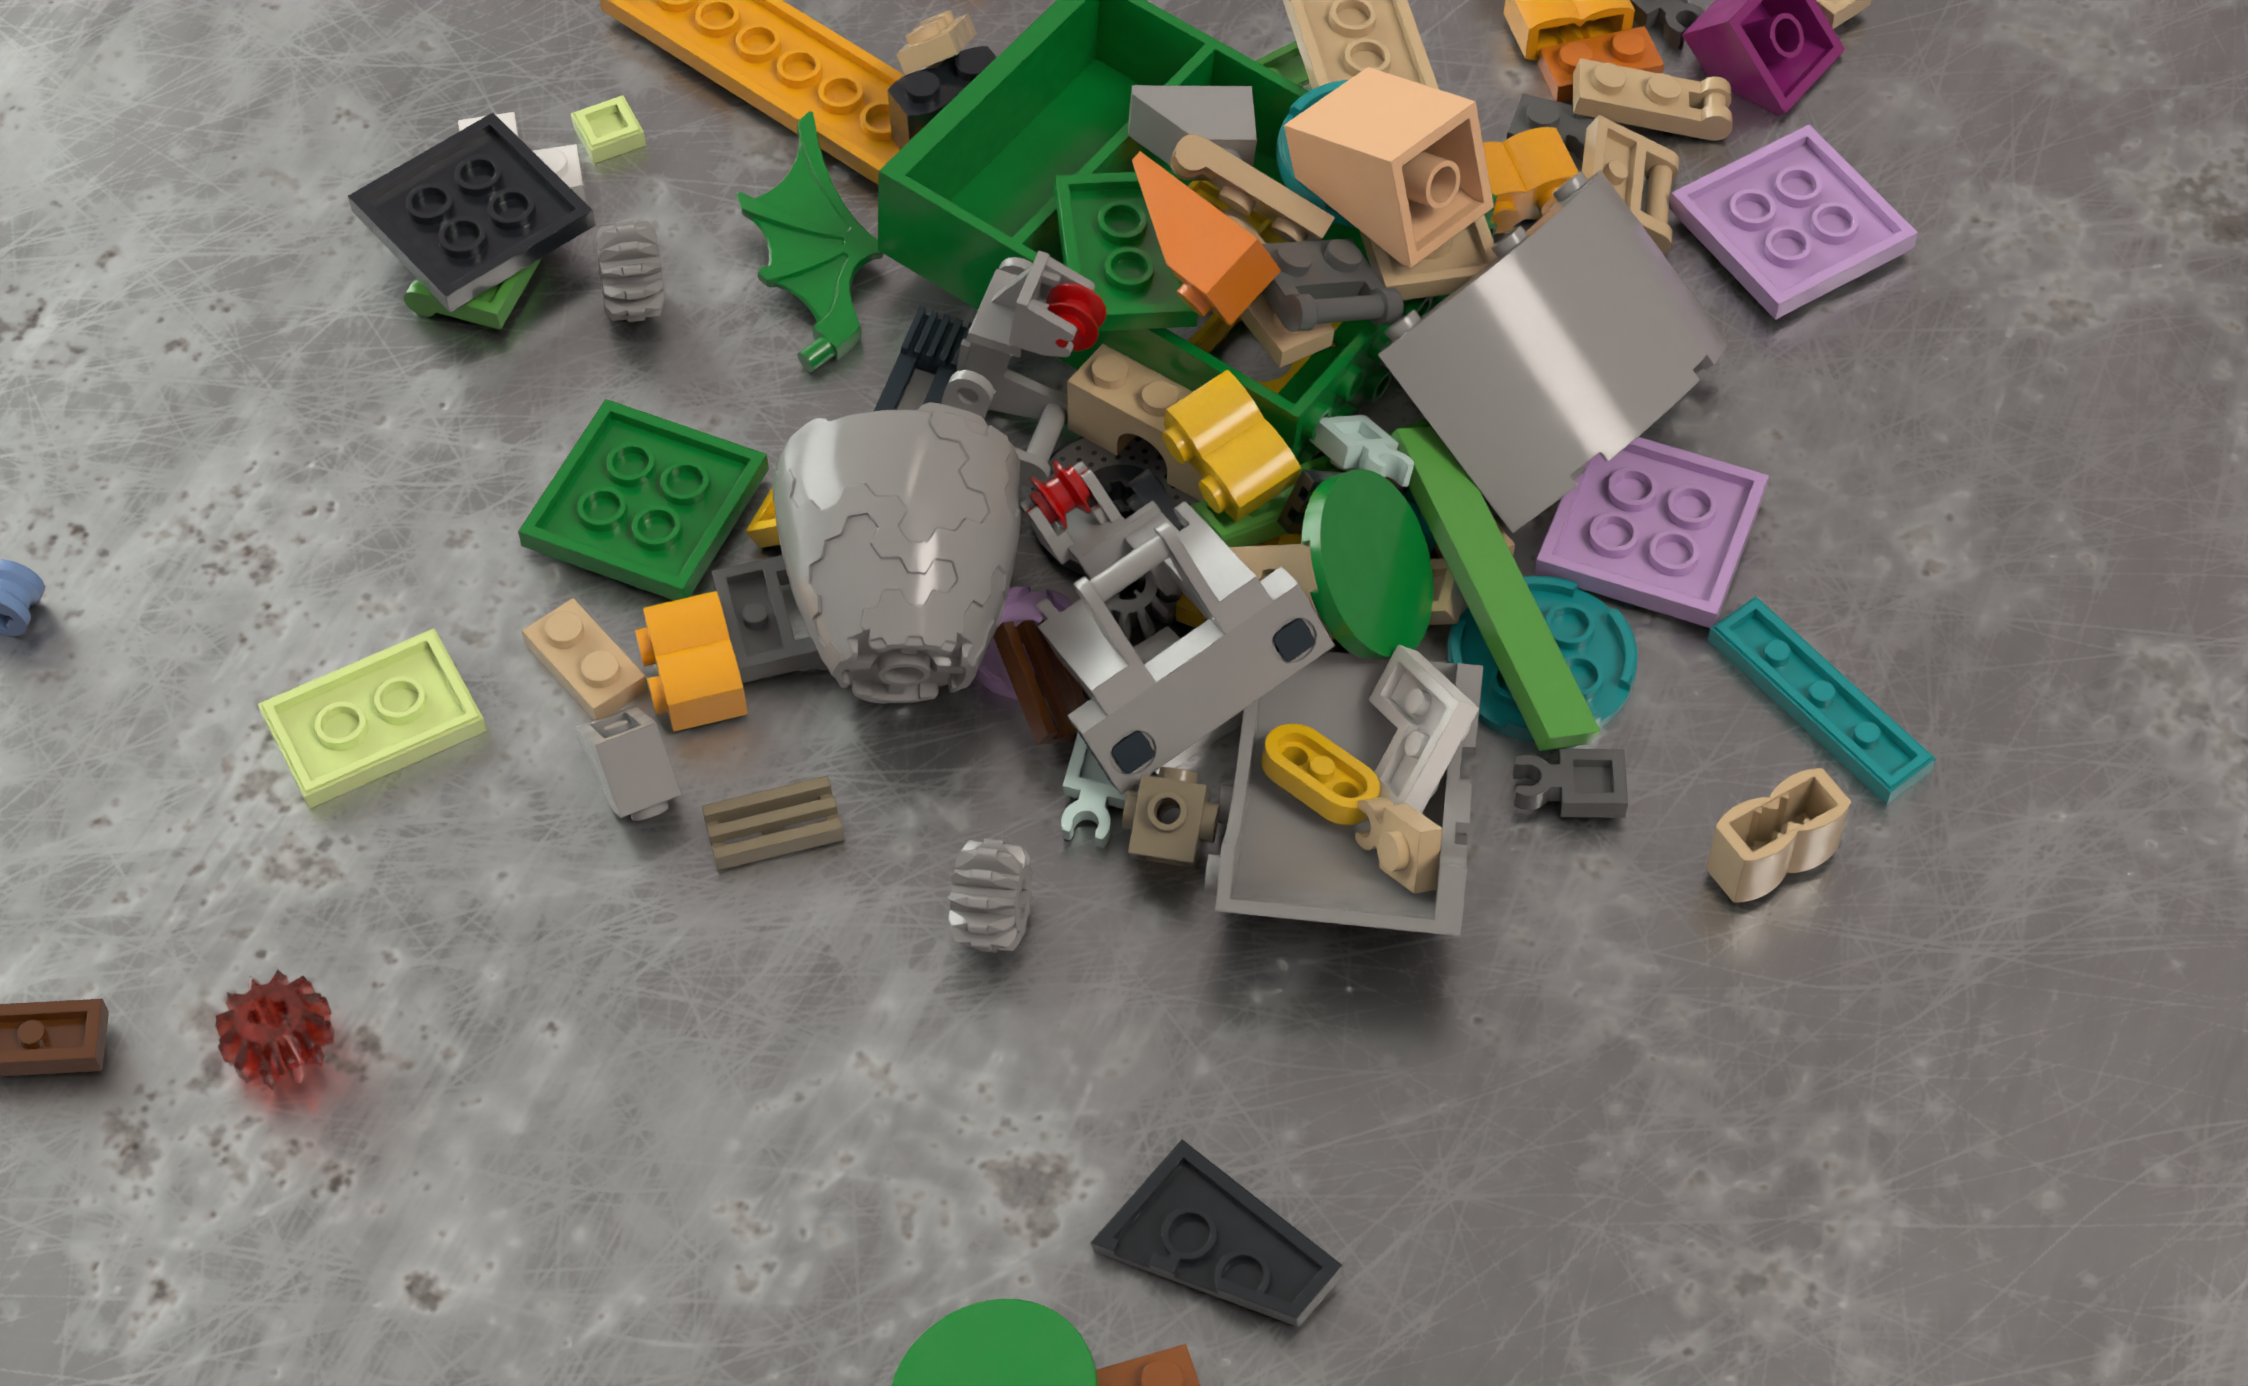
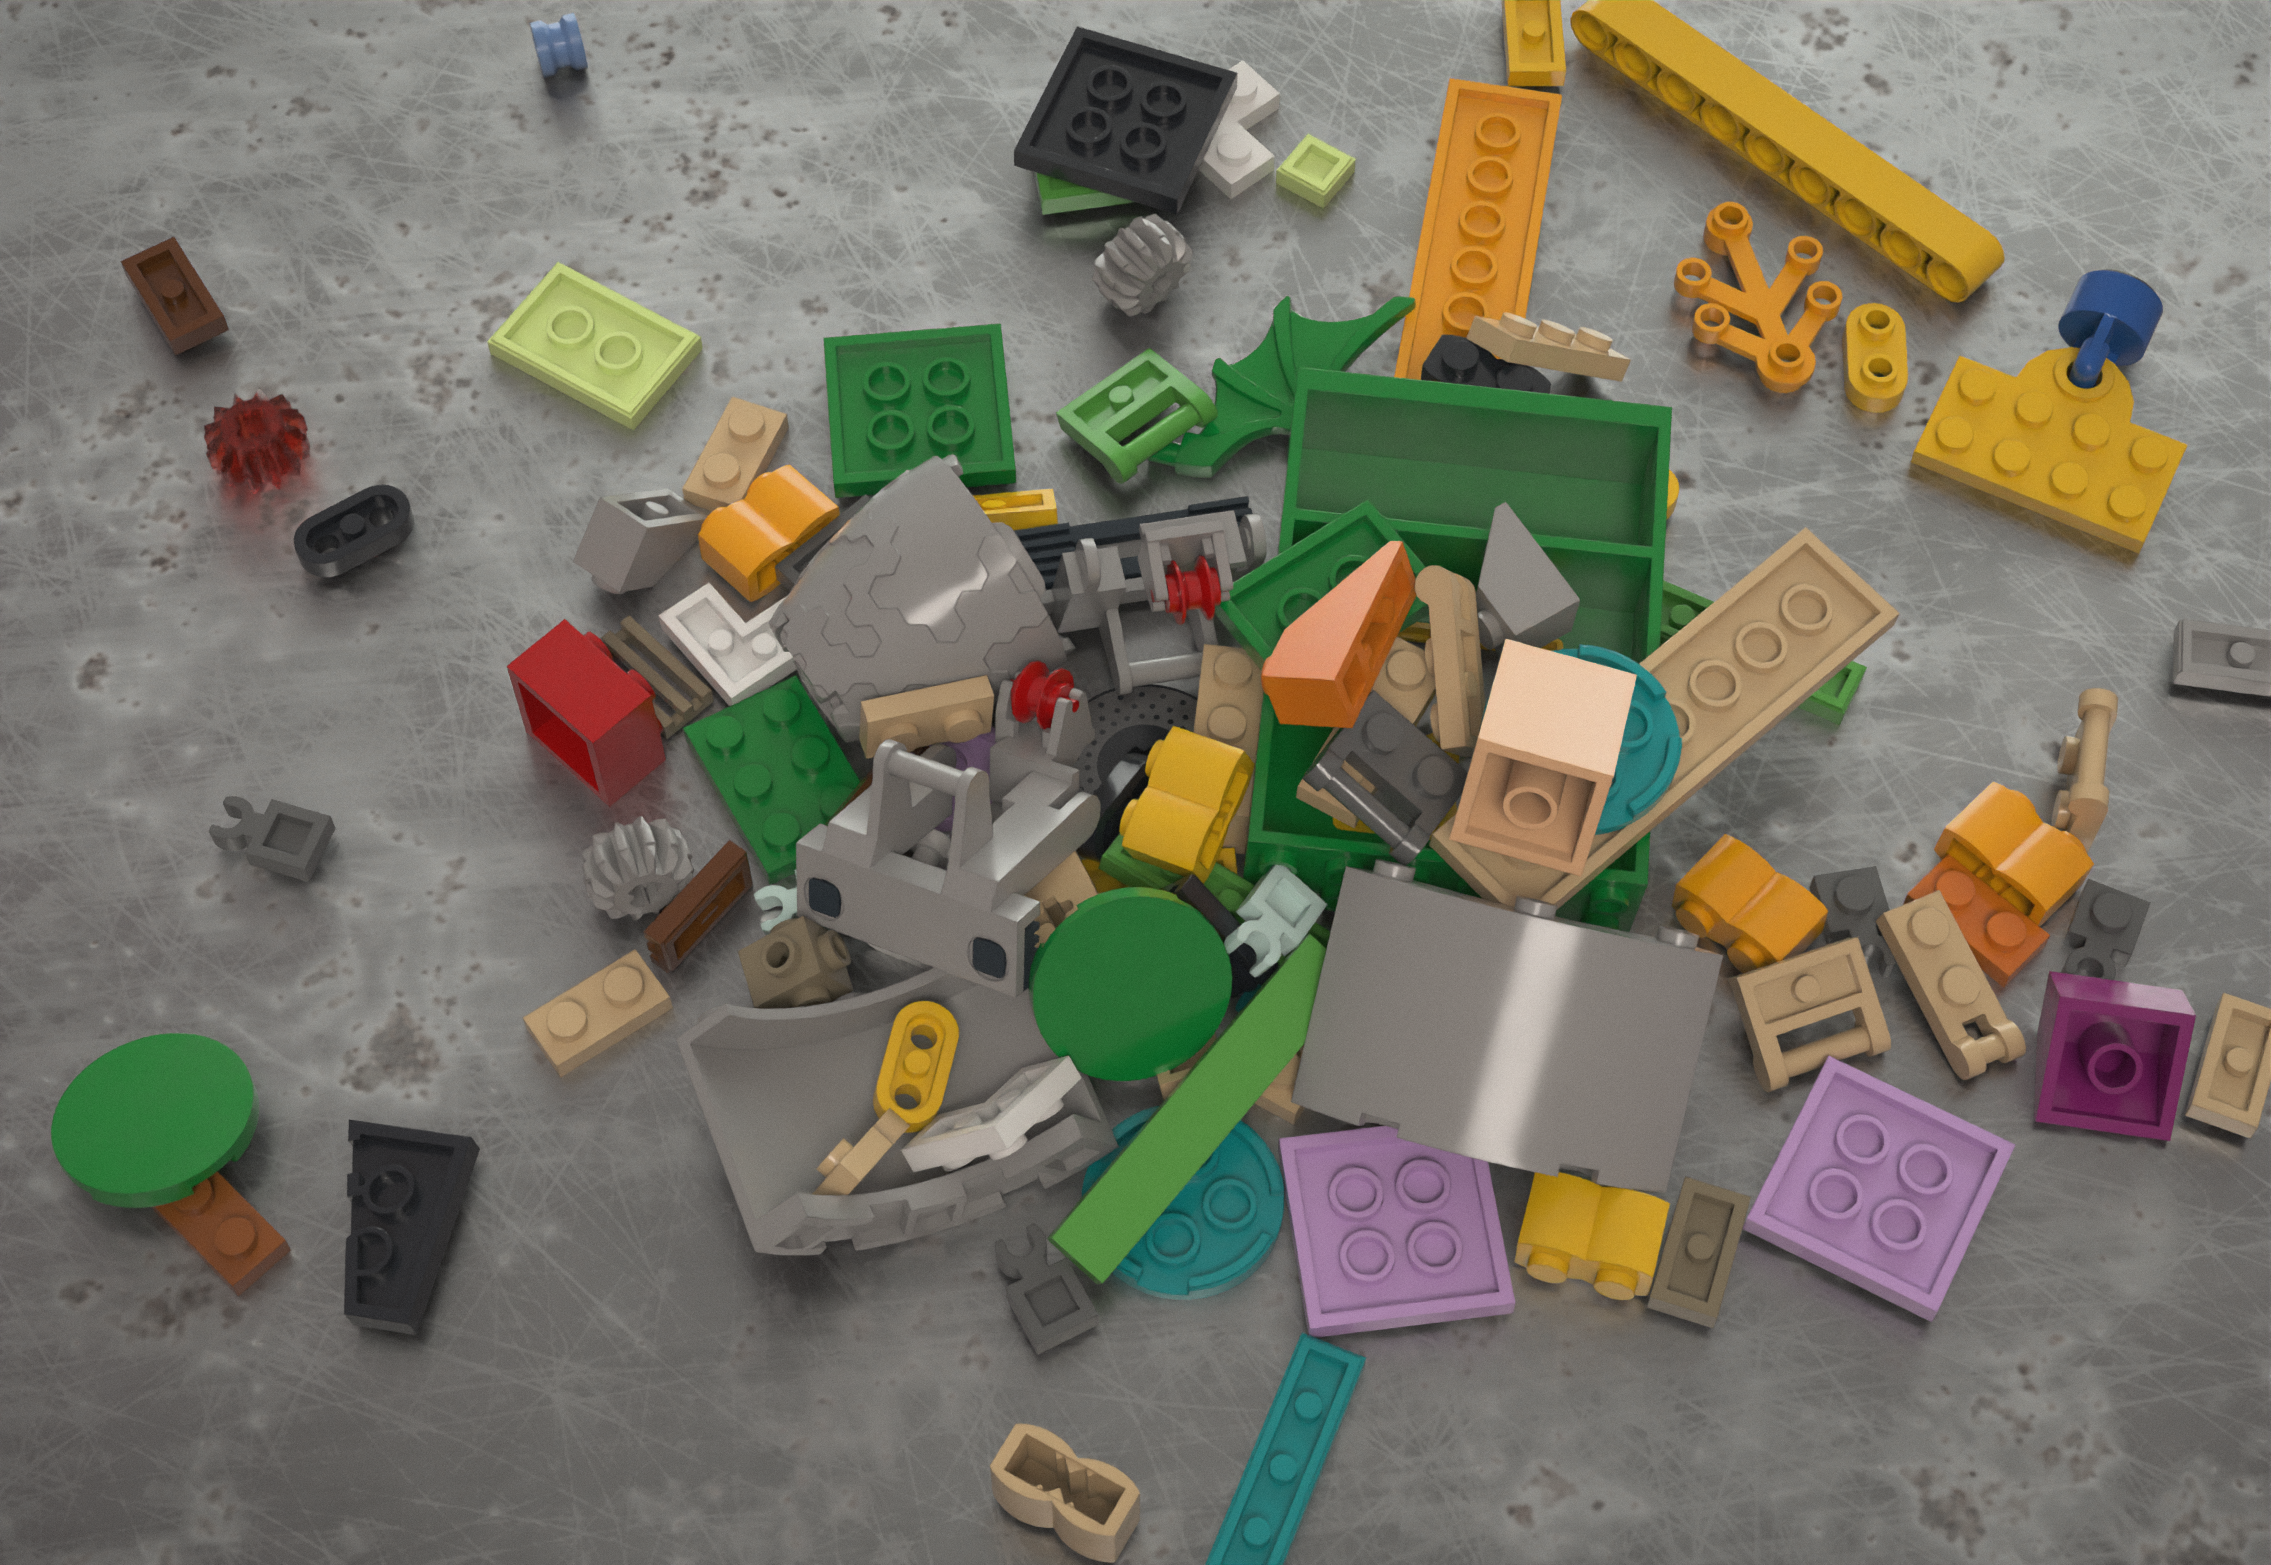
camera: 60 degrees right, 5 degrees up
none -> dark grey plate [208,796,336,882]
none -> black plate [294,485,414,577]
none -> red piece [507,619,666,807]
none -> tan plate [523,949,673,1078]
none -> reddish brown tile [643,840,753,974]
none -> white plate [658,583,796,706]
none -> green plate [683,675,860,885]
none -> tan plate [859,675,994,759]
none -> bright green plate [1056,348,1218,484]
none -> yellow brick [1514,1172,1670,1300]
none -> dark tan plate [1647,1176,1751,1328]

